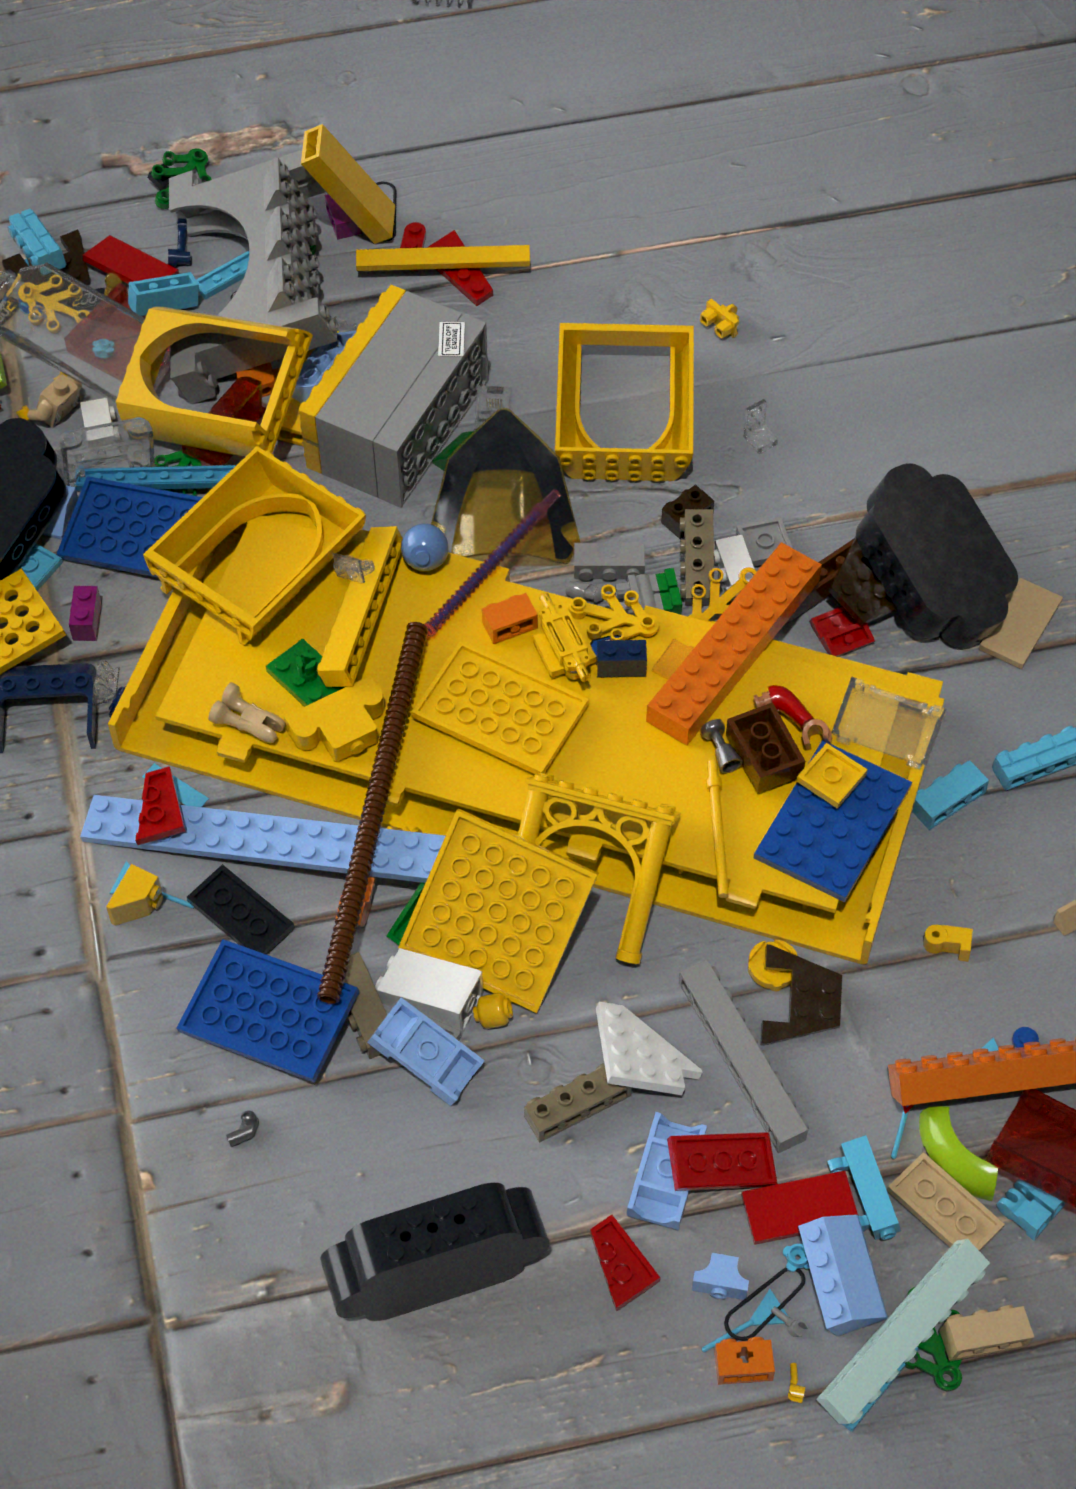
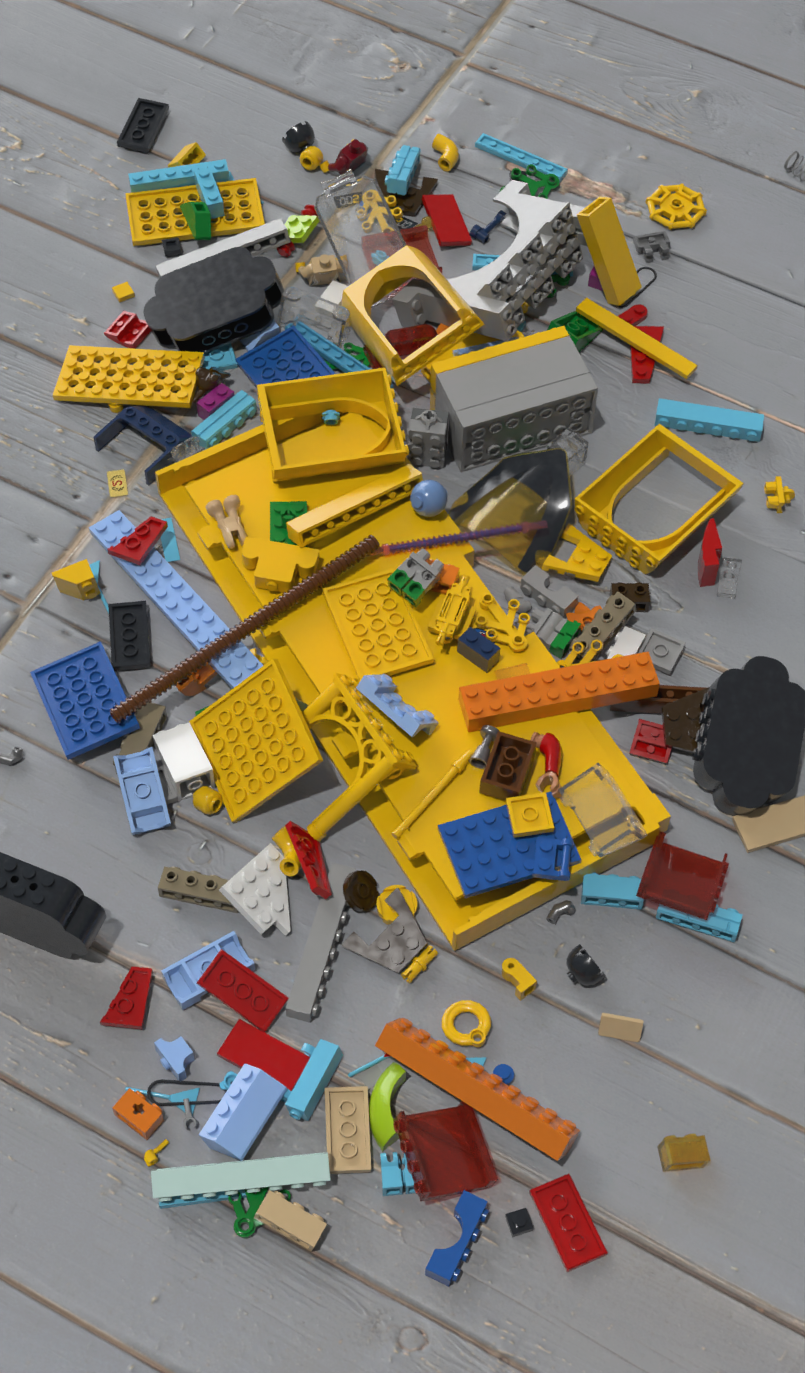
camera: 40 degrees right, 0 degrees up
medium azure brick [128,272,199,317] -> none
clear hinge [333,553,375,583] -> none
white sticker [438,322,465,356] -> none
none -> clear yellow sticker [107,469,128,497]
none -> medium azure brick [191,390,257,450]
none -> dark brown animal [193,367,231,402]
none -> yellow cylinder [271,826,302,876]
none -> red wing [285,821,332,899]
none -> medium azure plate [322,410,340,425]
none -> dark brown tile [343,870,379,911]
none -> light blue piece [356,674,439,737]
none -> hips [387,548,444,607]
none -> yellow pin [401,945,438,983]
none -> light grey piece [408,408,449,468]
none -> yellow cylinder [432,134,459,171]
none -> yellow piece [442,1000,491,1047]
none -> medium azure tile [475,133,568,183]
none -> blue plate [532,837,574,881]
none -> yellow wing [542,523,612,582]
none -> flat silver arm [546,900,575,924]
none -> green slope [547,310,604,352]
none -> orange plate [566,602,602,631]
none -> black cylinder [566,944,606,986]
none -> flat silver plate [633,231,670,263]
none -> clear red panel [636,831,729,920]
none -> yellow plate [646,183,707,230]
none -> medium azure brick [654,398,764,442]
none -> red slope [698,518,722,587]

